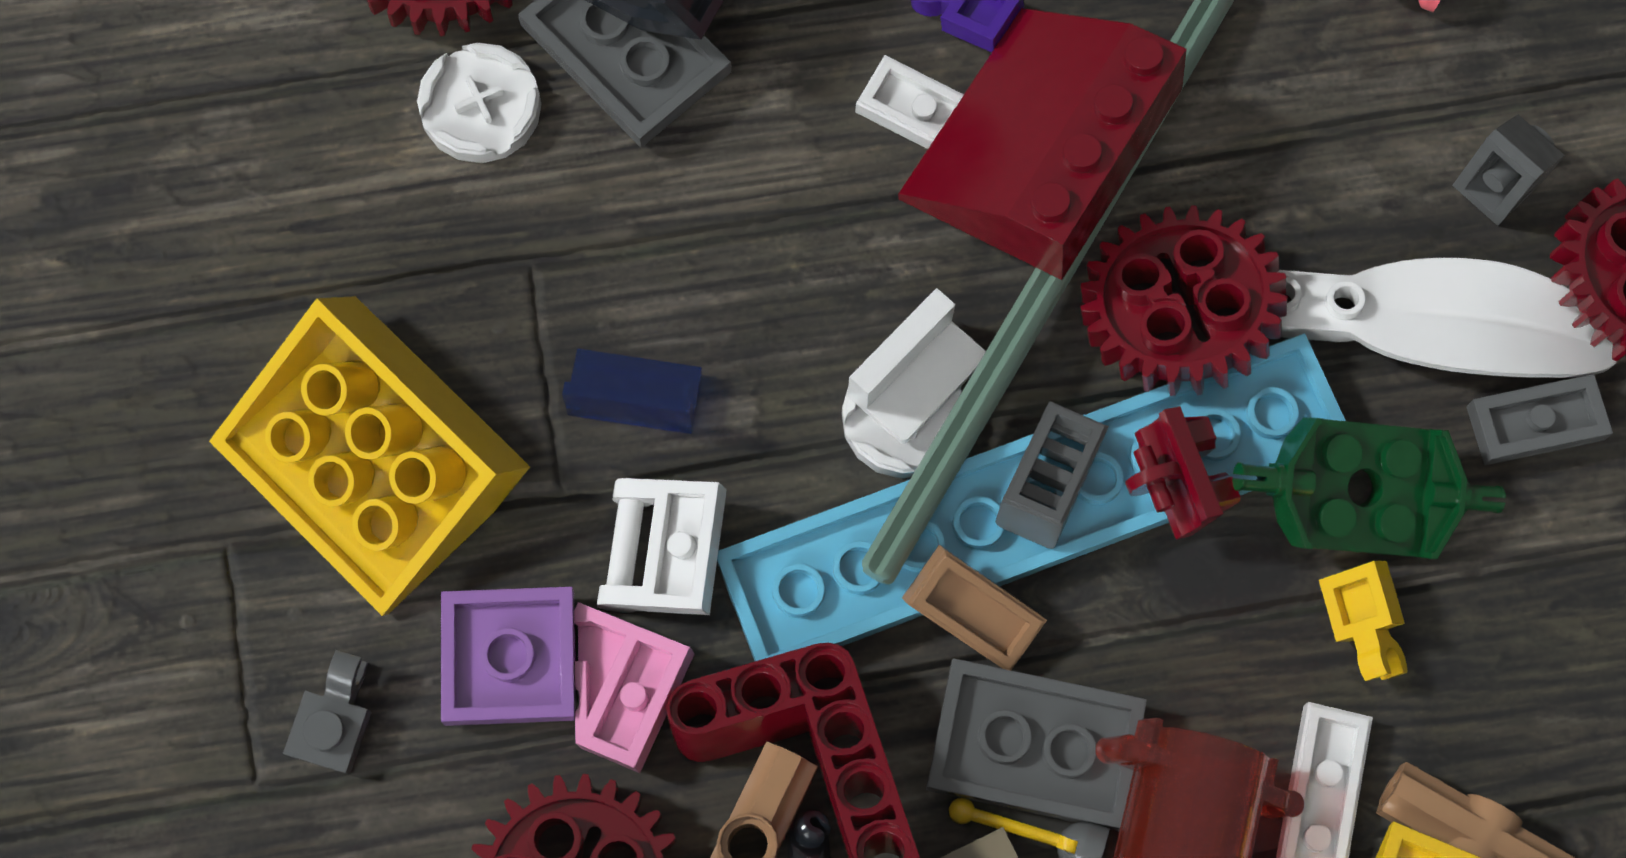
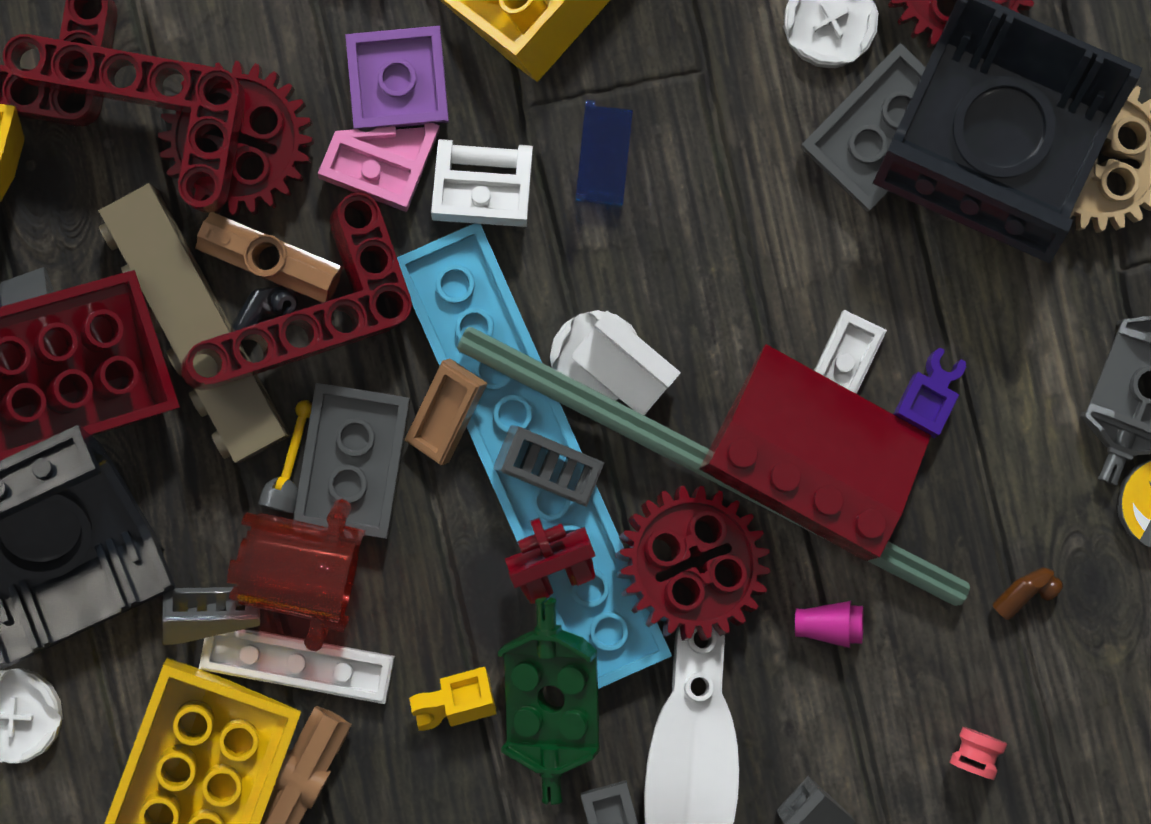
camera: 90 degrees right, 15 degrees up
none -> dark pink cone [795,601,864,648]

